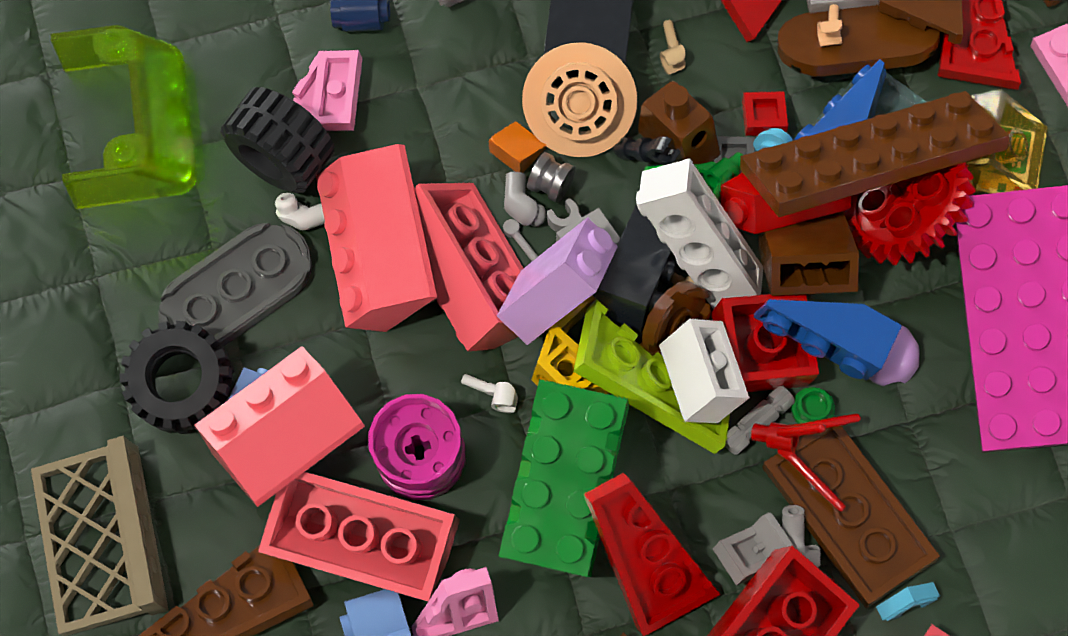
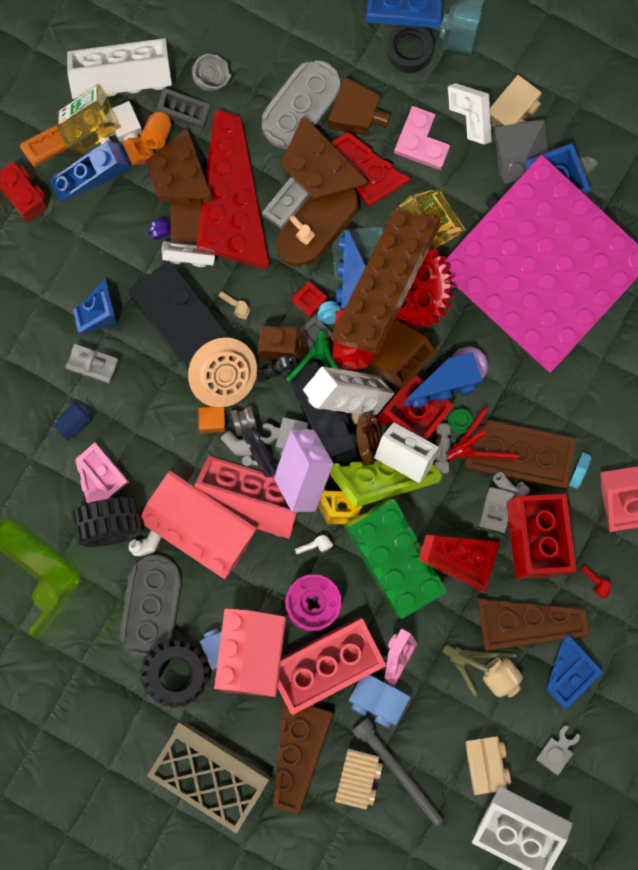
camera: 45 degrees left, 10 degrees up
none -> black axle [243,429,277,478]

